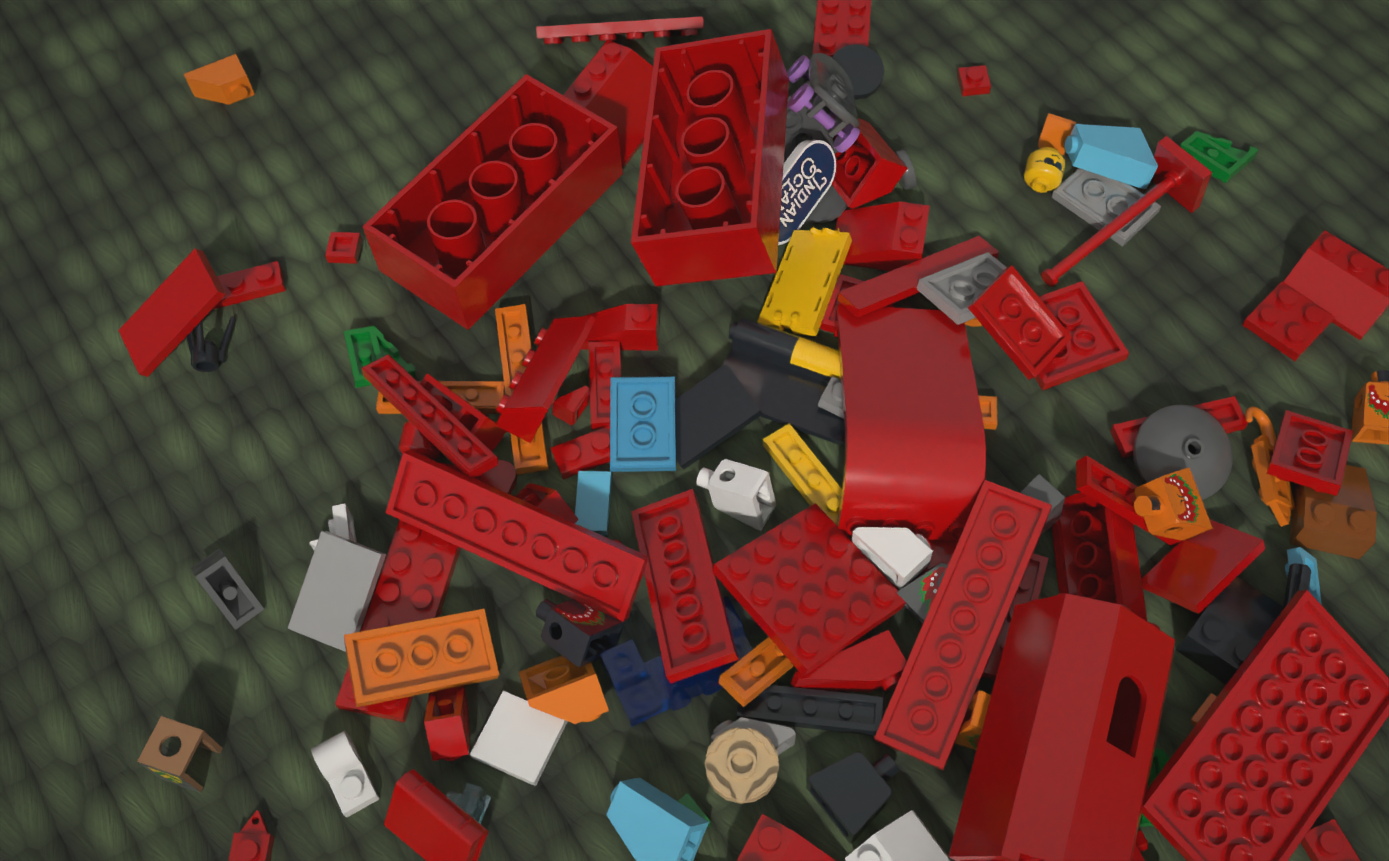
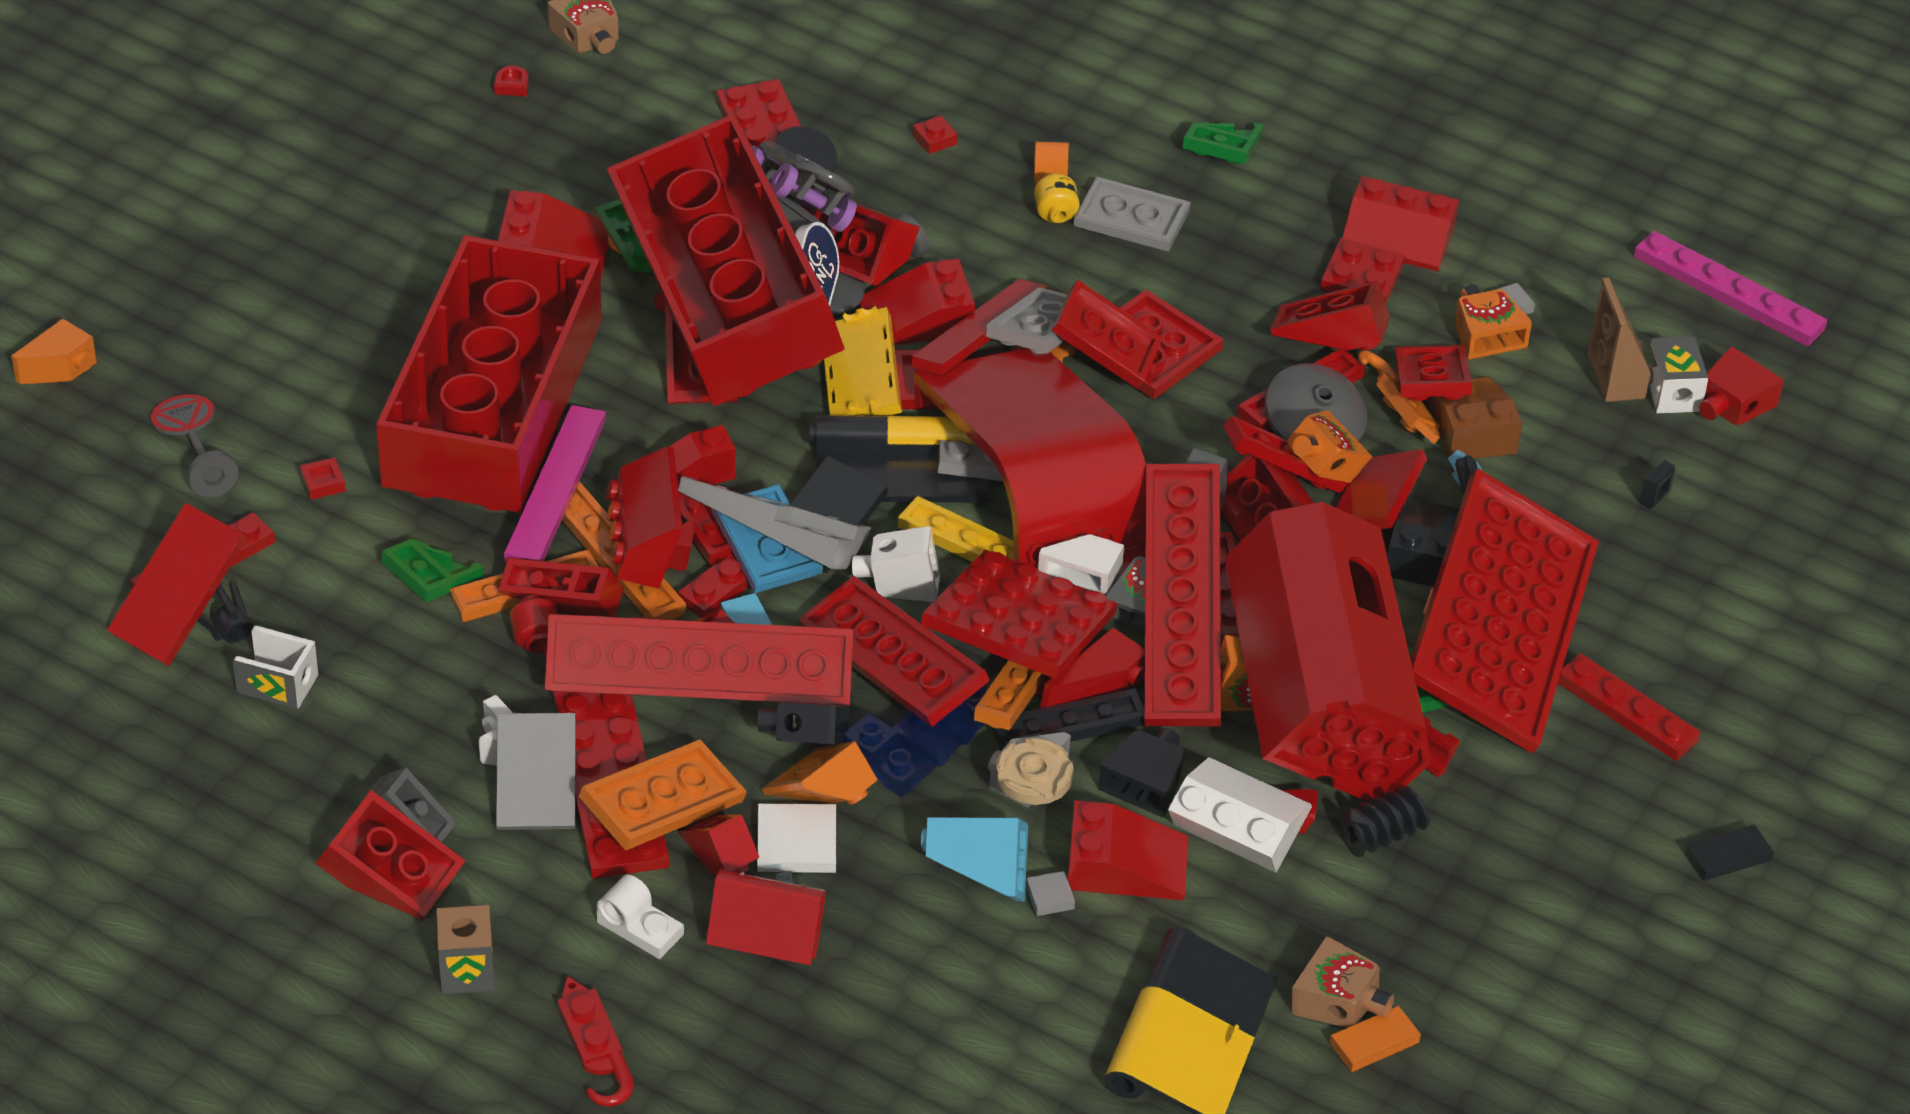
camera: 30 degrees left, 15 degrees down
red tile [362,354,498,479] -> none
plate [536,16,704,44] -> none
red tile [1041,136,1212,287] -> none
medium azure slope [1065,124,1158,189] -> none
none -> dark grey piece [151,394,239,498]
none -> white piece [233,626,319,710]
none -> red slope [315,790,466,920]
none -> dark pink tile [504,405,606,563]
none -> light grey wedge [678,476,871,569]
none -> red slope [1270,280,1390,351]

